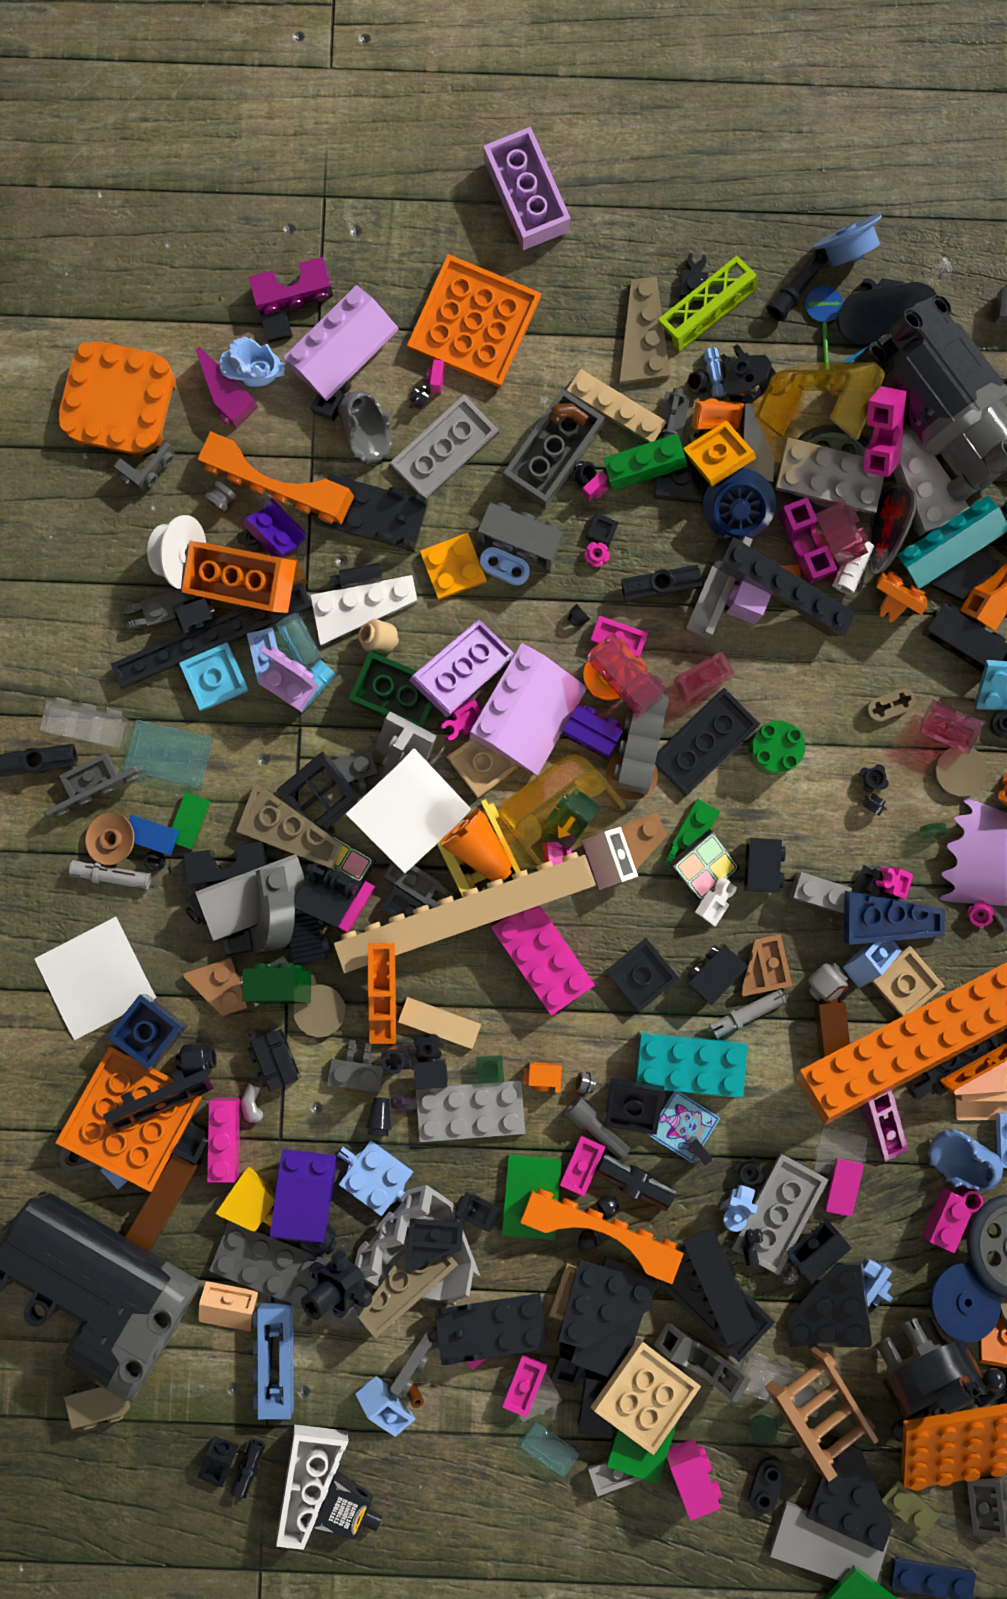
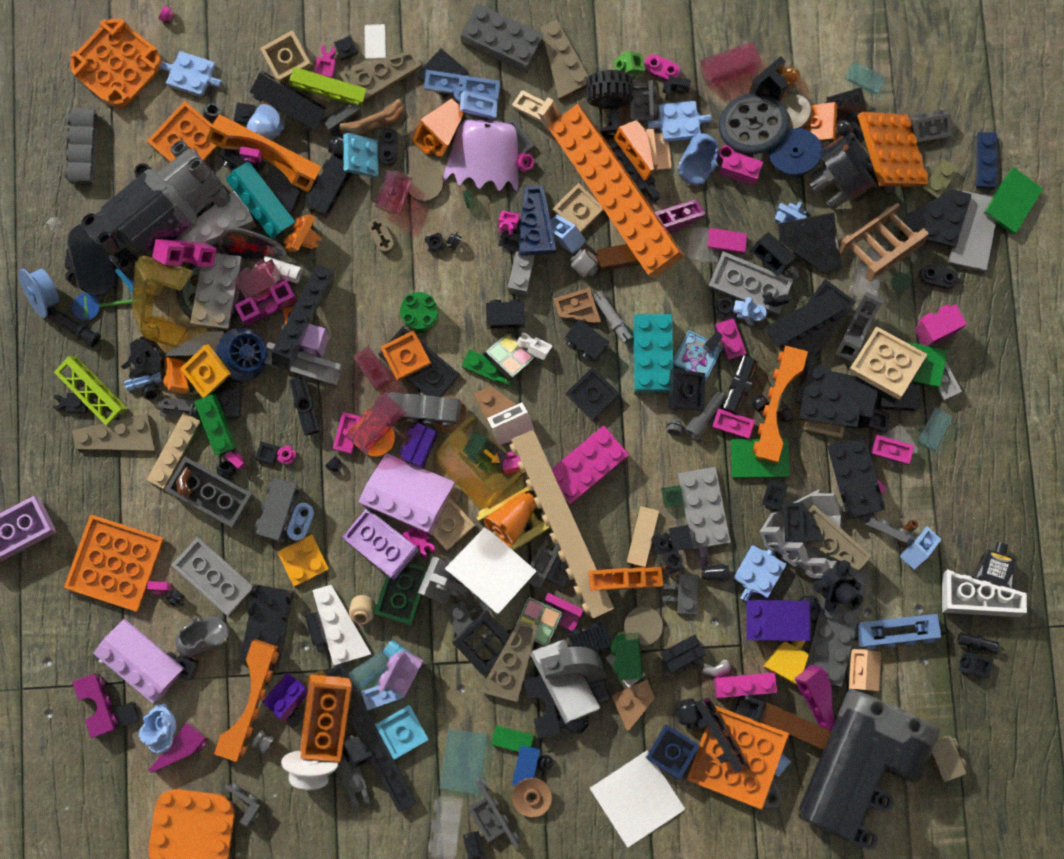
camera: 95 degrees left, 5 degrees down
light grey pin [69,860,151,890] -> none
black hinge [294,862,362,928] -> none
orange brick [523,1062,562,1093] -> none
none -> orange tile [380,330,431,382]
none -> dark pink plate [715,318,746,361]
none -> magenta slope [794,665,834,730]

